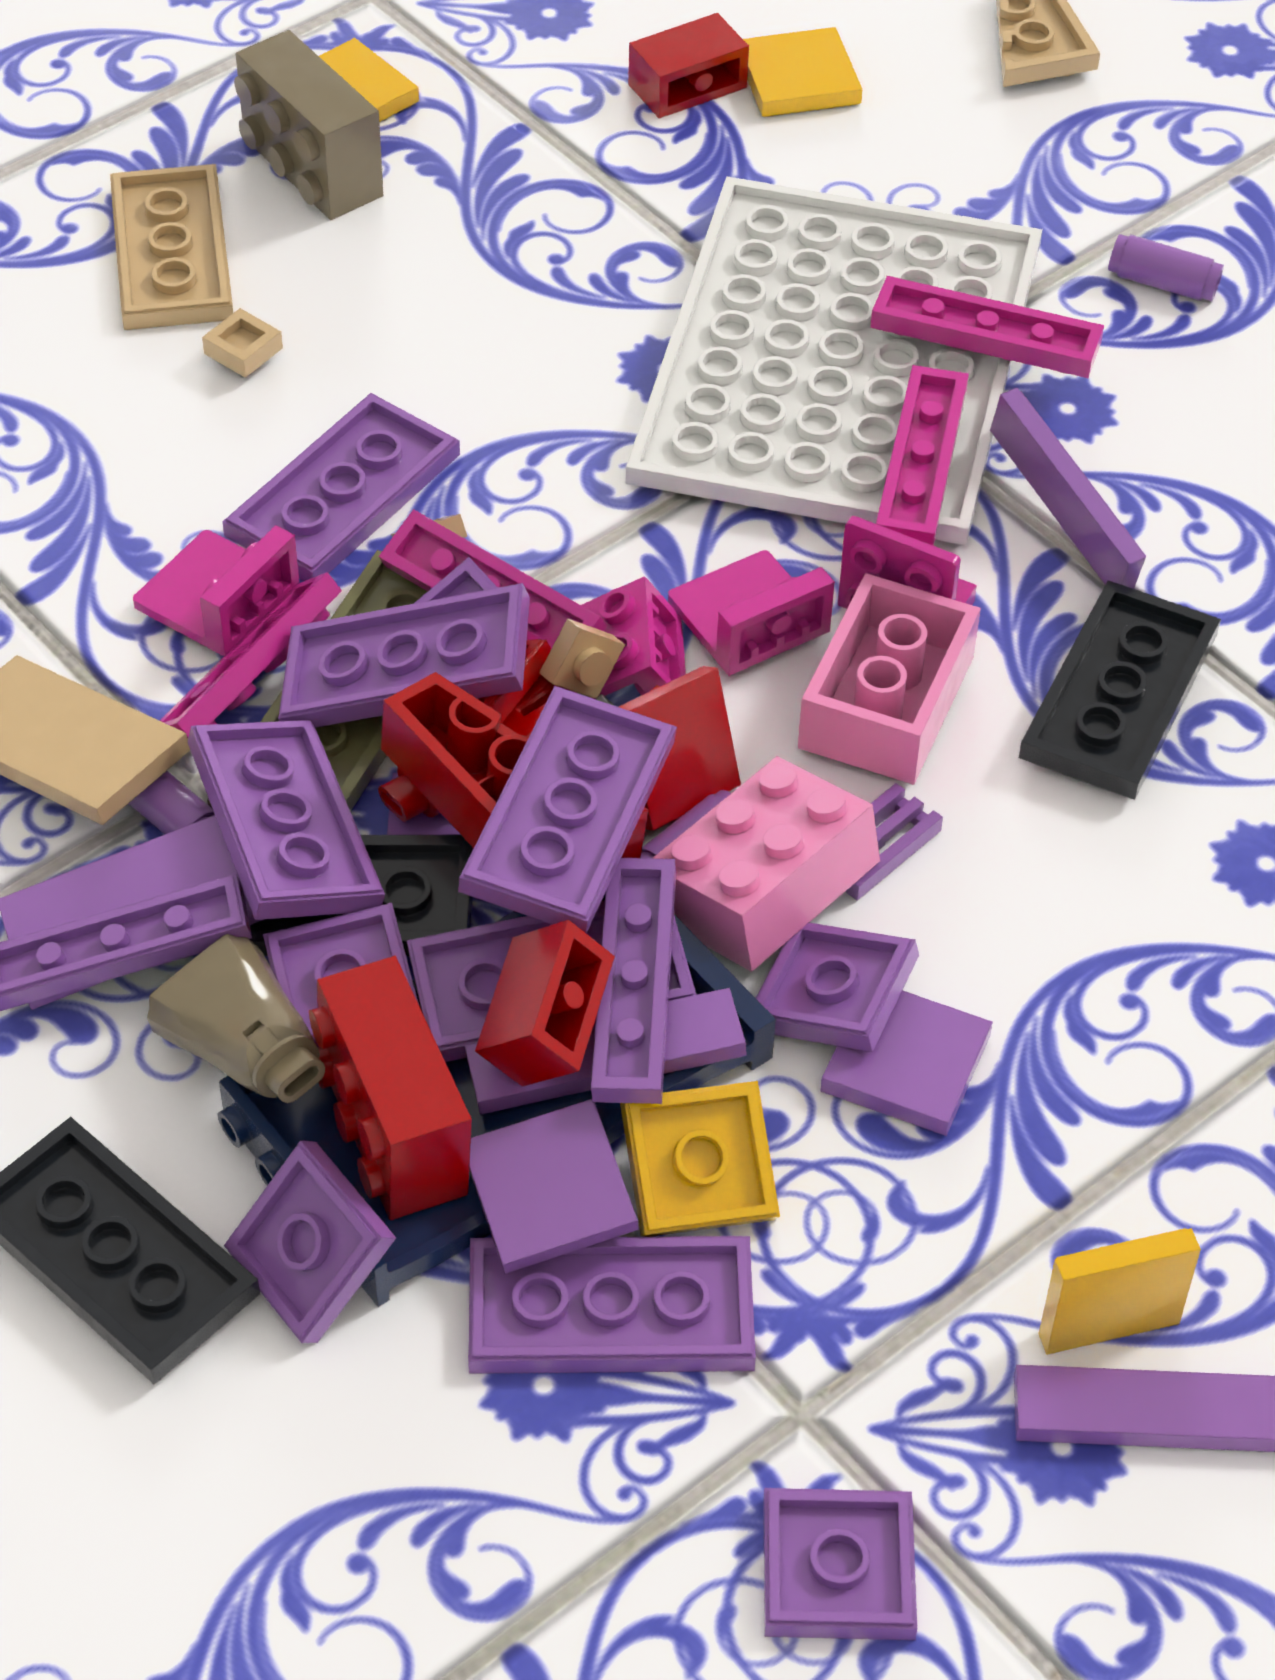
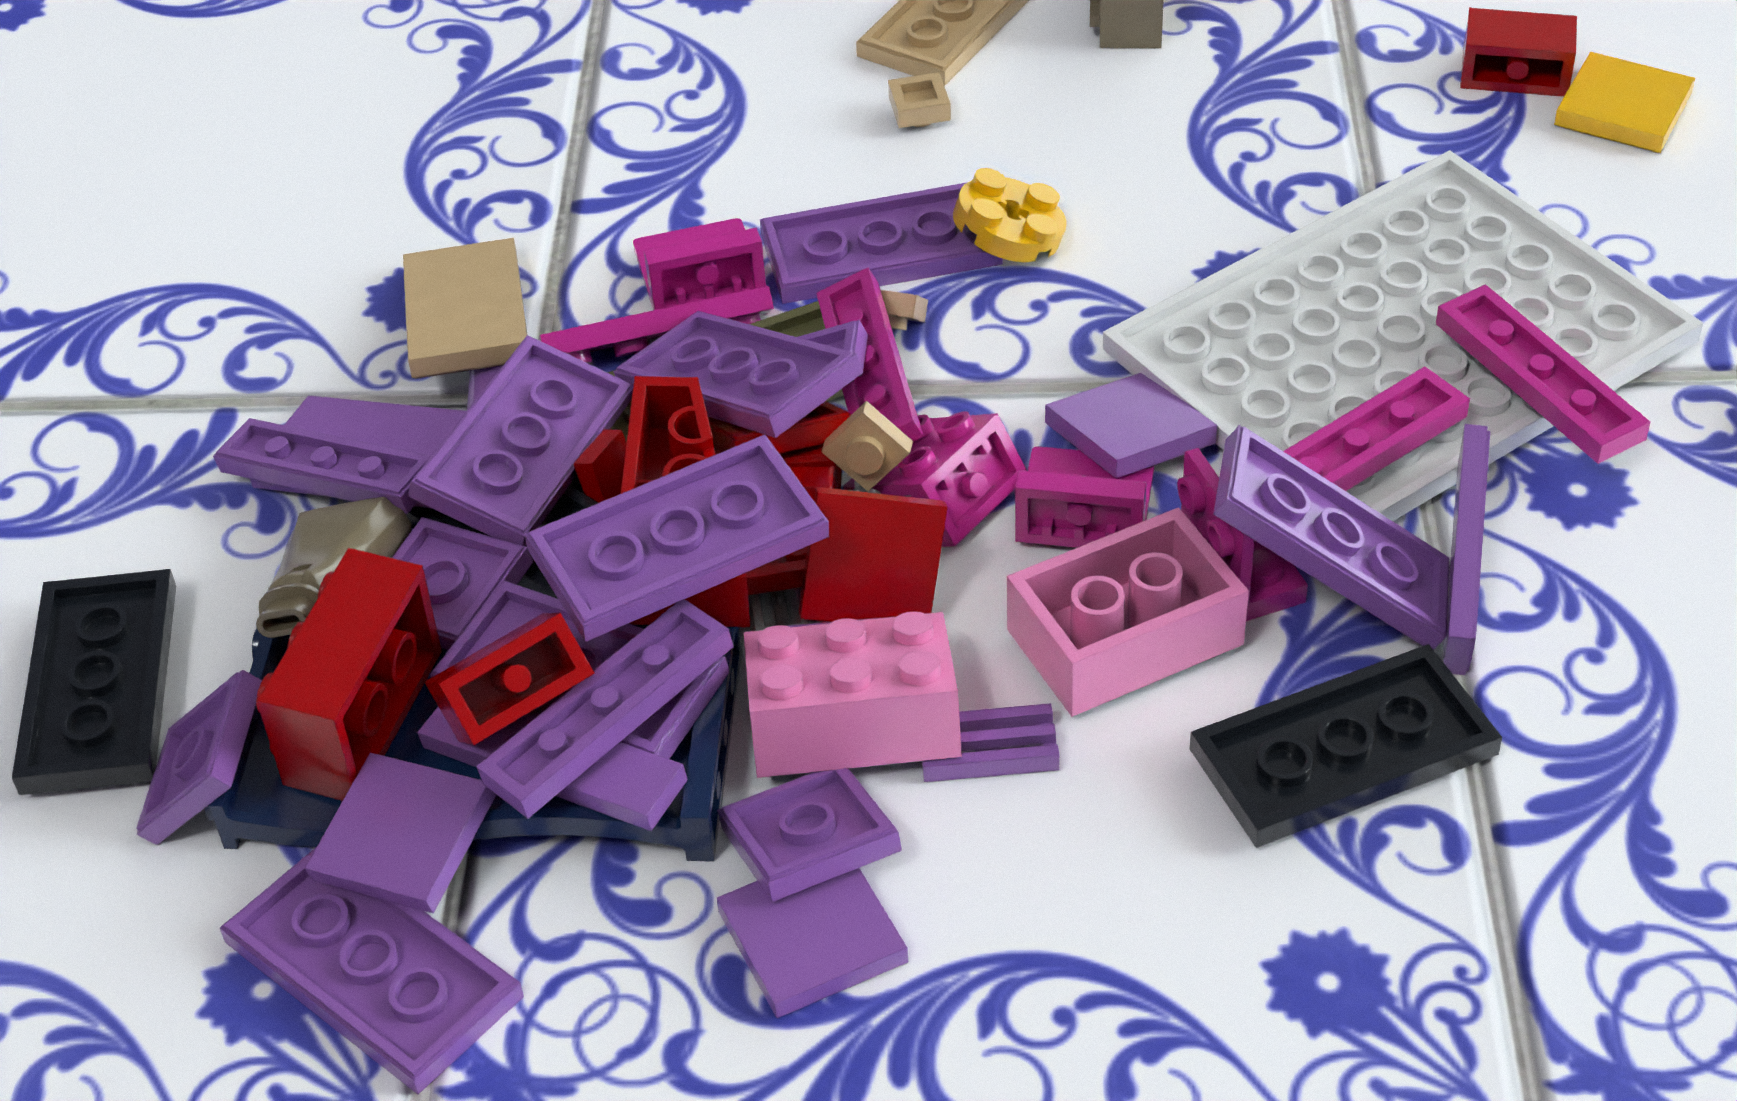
camera: 45 degrees right, 5 degrees down
yellow tile [620,1081,780,1237] -> none
none -> red tile [574,429,627,503]
none -> yellow plate [953,168,1067,262]
none -> medium lavender tile [1045,373,1217,479]
none -> medium lavender tile [1213,425,1450,650]

